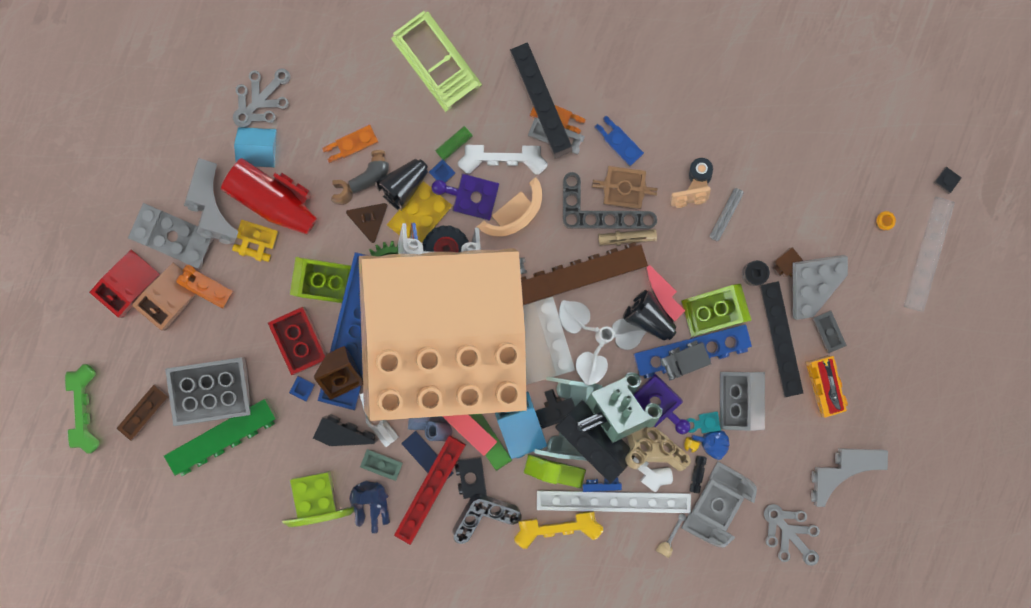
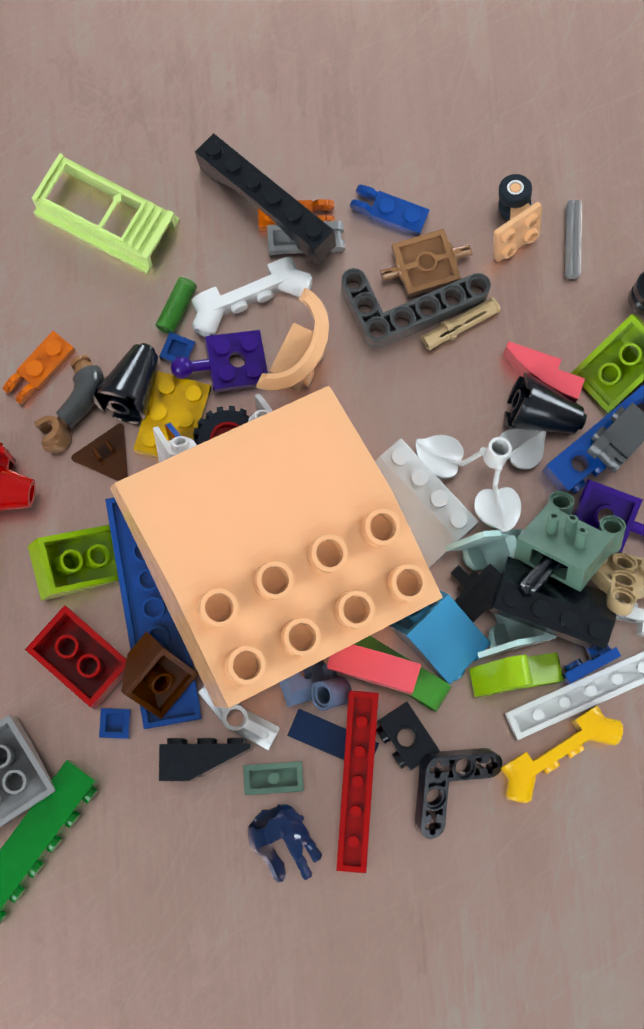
camera: 25 degrees left, 10 degrees down
lime piece [282,471,354,527] -> none
reddish brown brick [521,242,648,305] -> none

